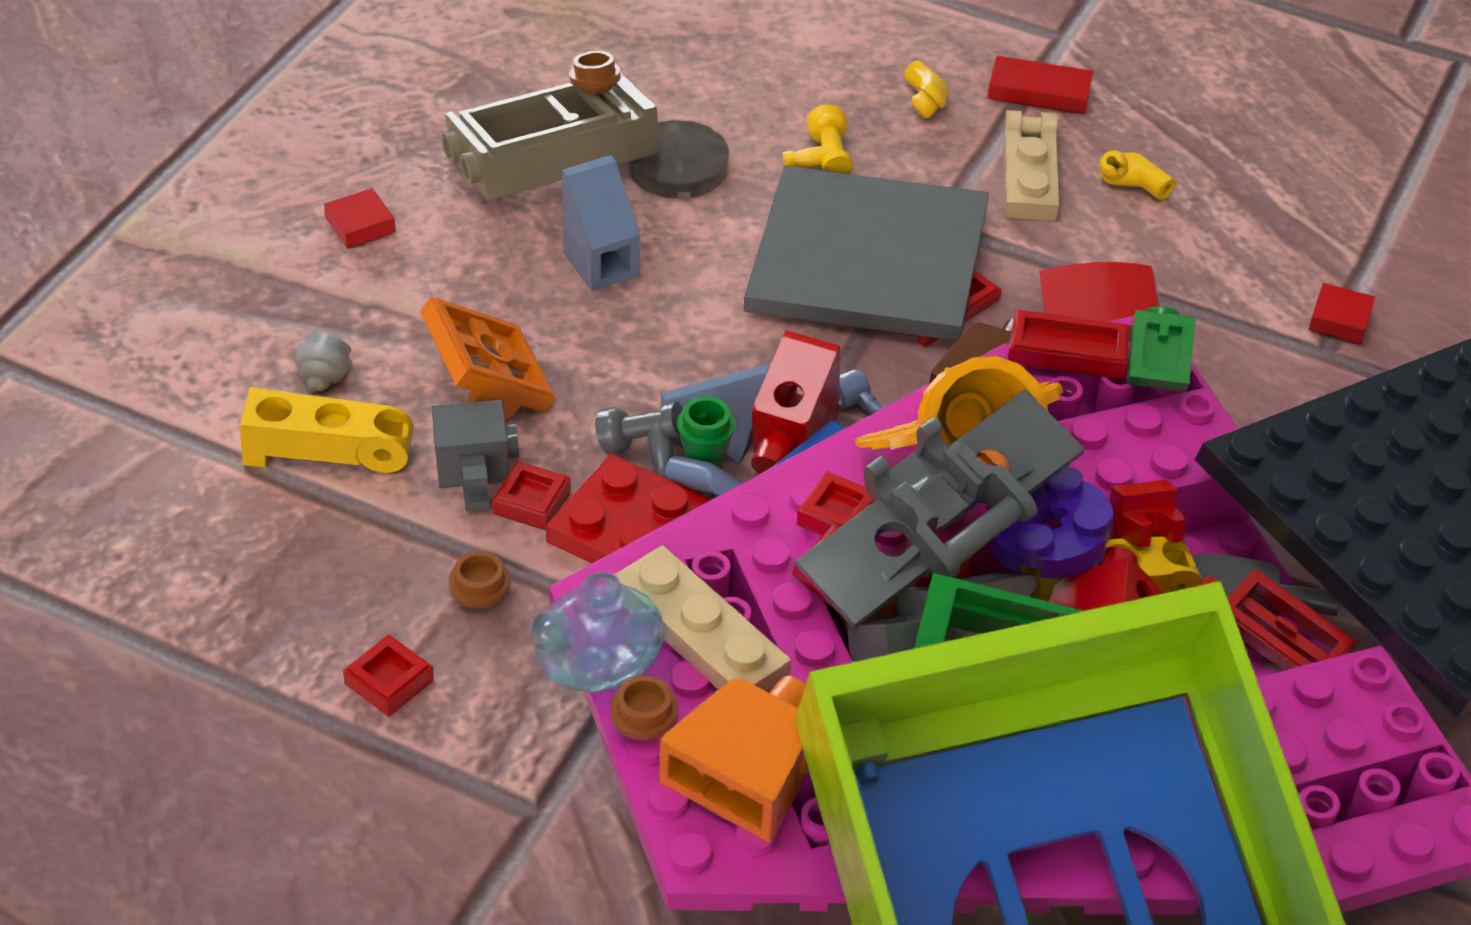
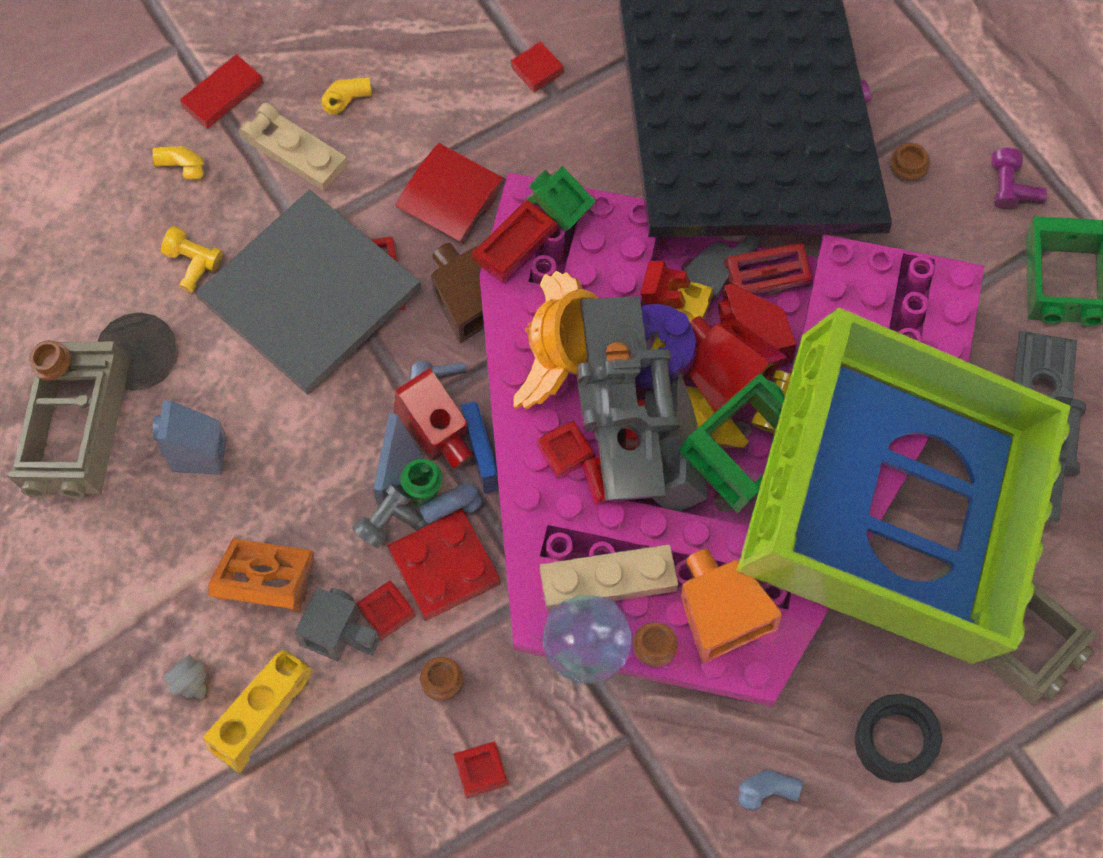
camera: 55 degrees left, 20 degrees up
red tile [324,188,396,248] -> none

